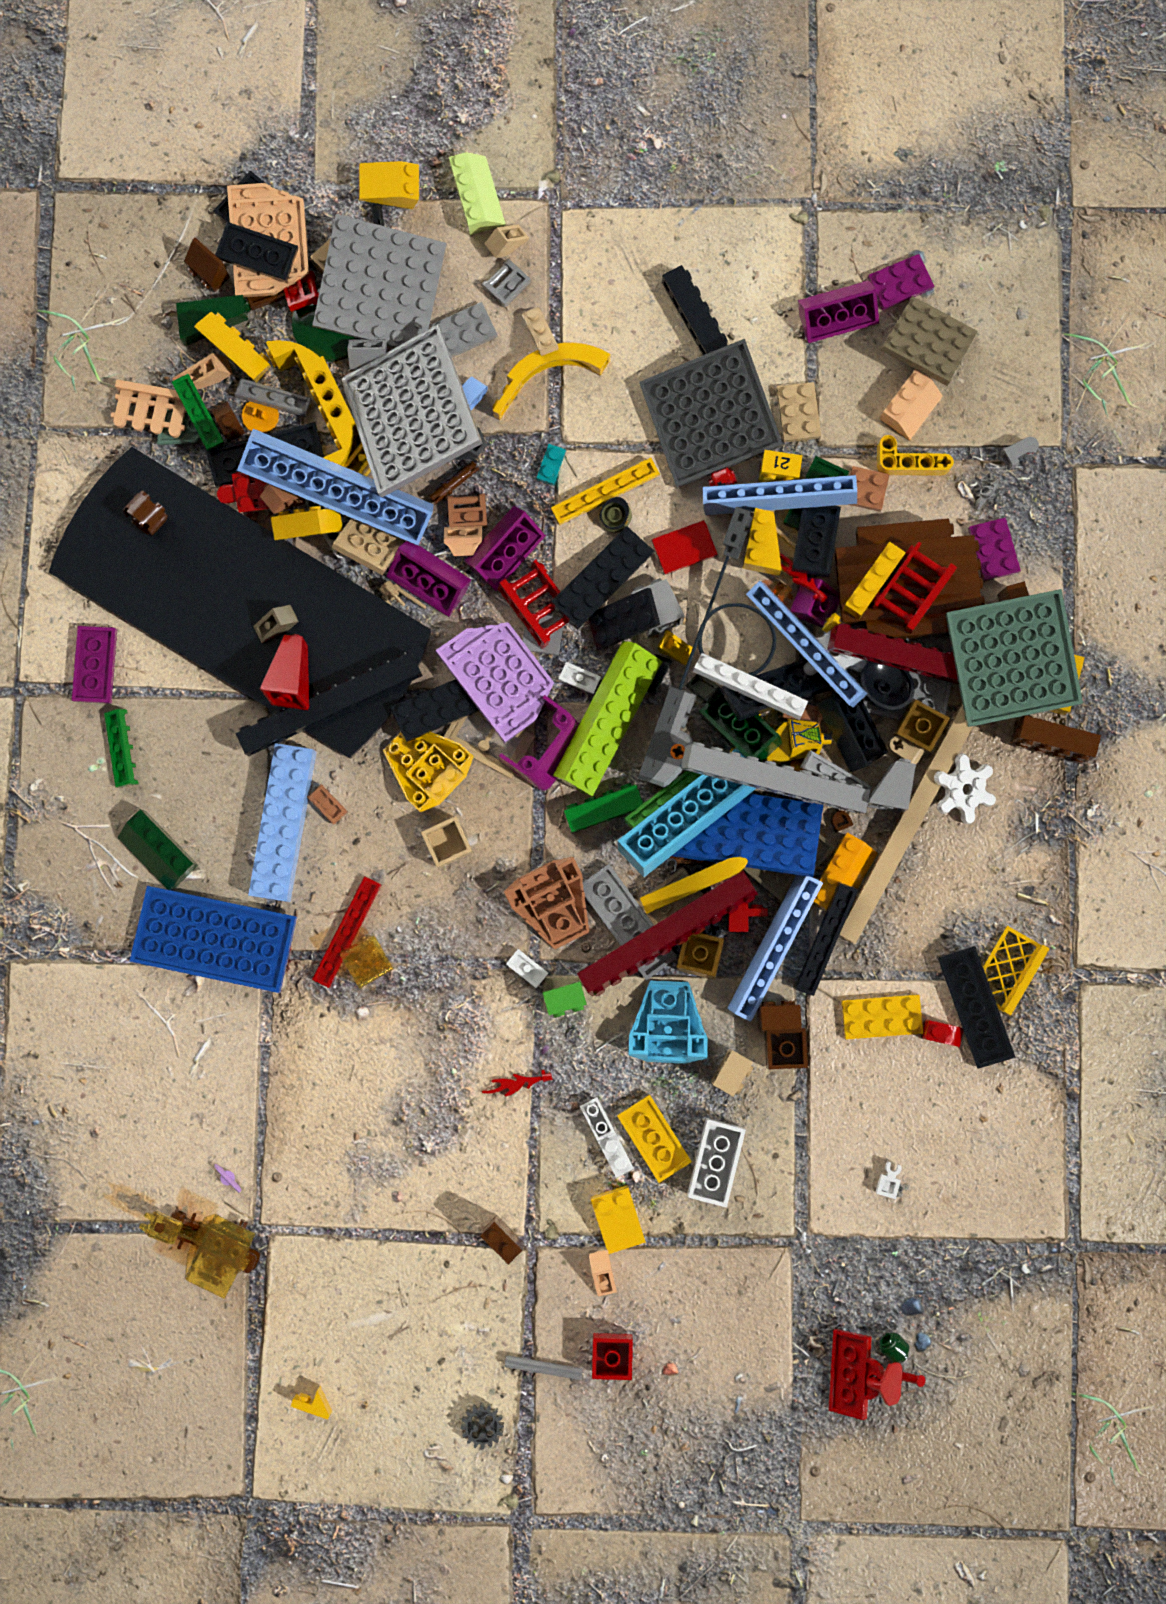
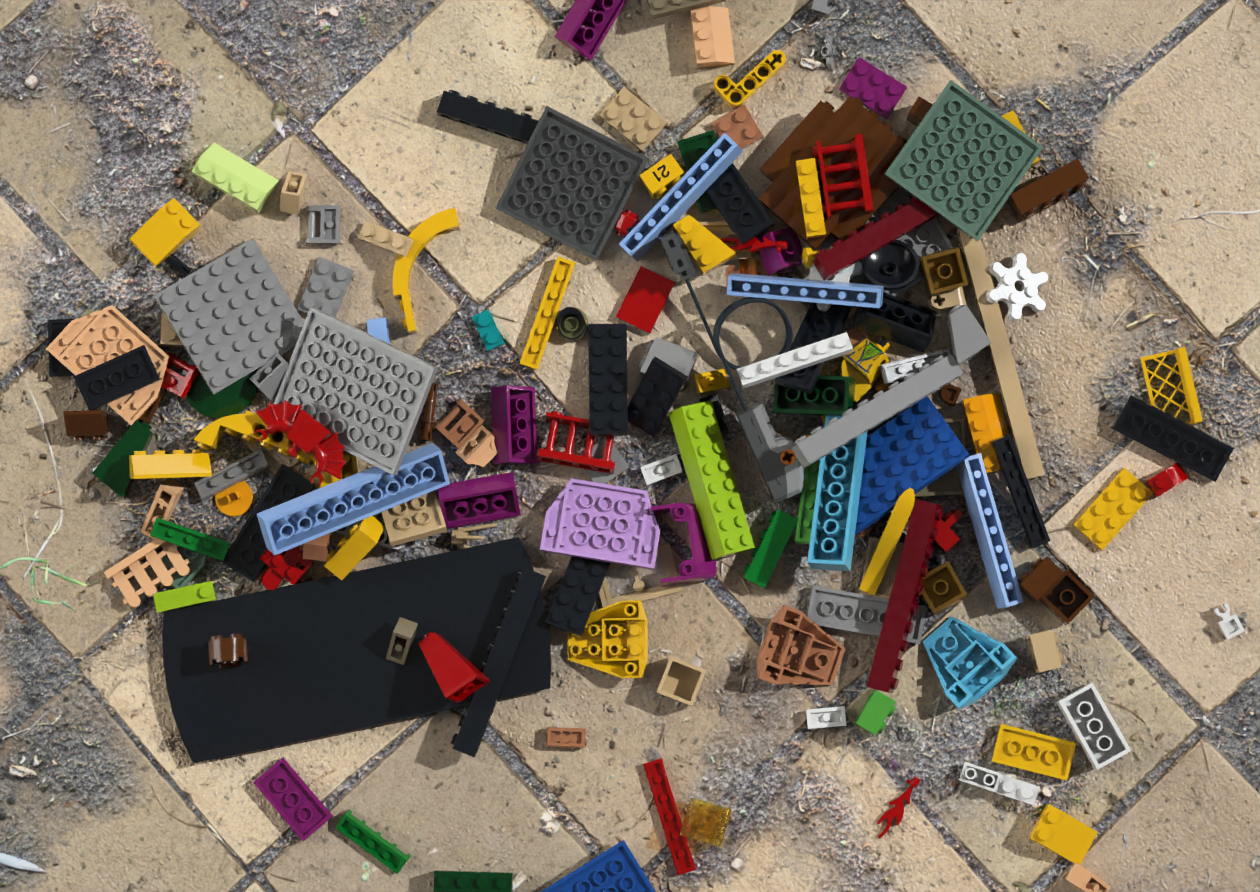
camera: 40 degrees left, 0 degrees up
reddish brown slope [211,401,245,442] -> none
light blue brick [248,743,317,902] -> none
pearl dark grey tile [685,674,721,704] -> none
none -> lime slope [153,581,216,613]
none -> red torso [254,400,346,485]

